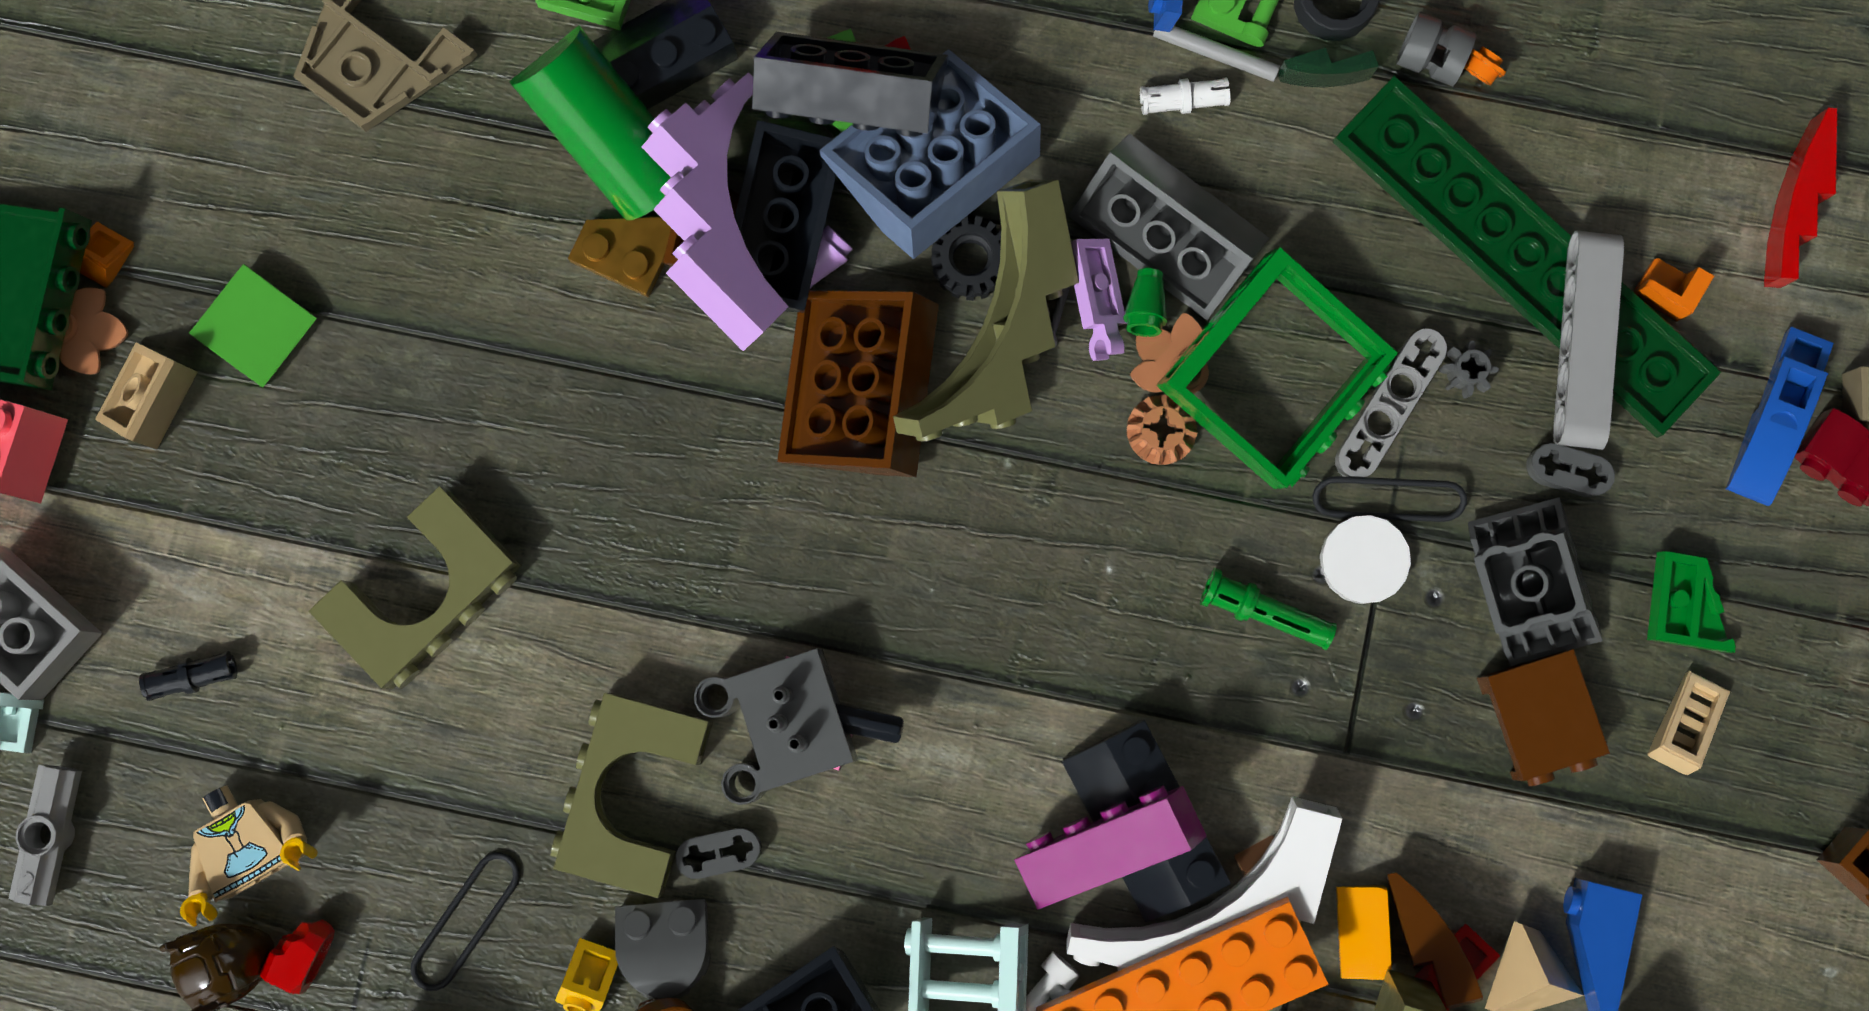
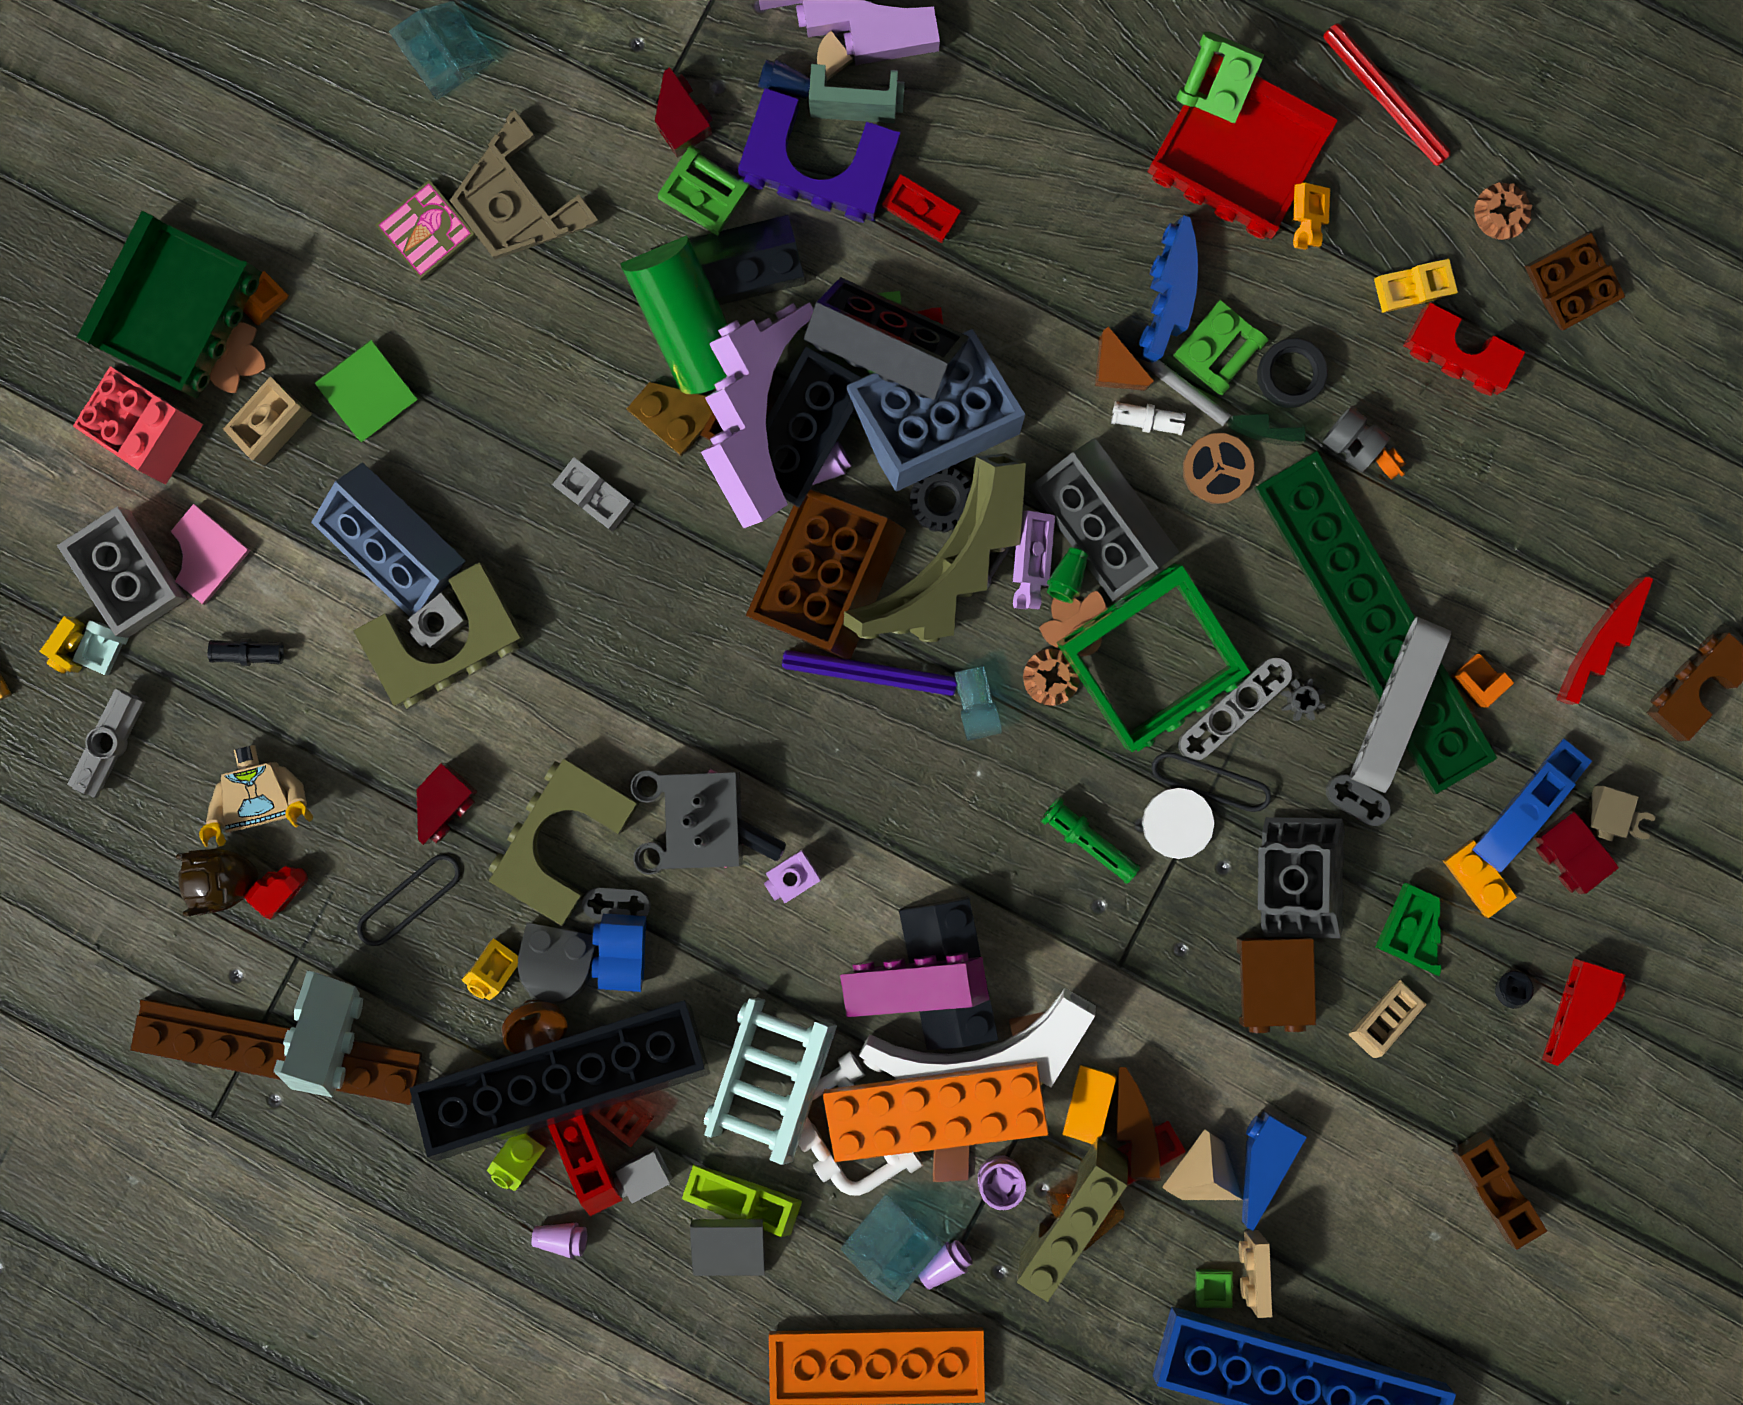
camera: 10 degrees right, 5 degrees up
none -> bright pink tile [171,504,251,605]
none -> sand blue slope [311,462,465,617]
none -> tile [375,180,476,281]
none -> light grey brick [408,593,469,649]
none -> dark red slope [416,763,478,845]
none -> light grey slope [552,457,634,532]
none -> blue brick [592,913,646,992]
none -> lavender brick [764,849,821,903]
none -> dark purple axle [782,650,957,696]
none -> clear light blue piece [954,666,1002,741]
none -> dark orange slope [1095,326,1154,391]
none -> medium nougat tile [1183,433,1254,504]
none -> light orange plate [1443,840,1517,919]
none -> black tile [1495,971,1534,1009]

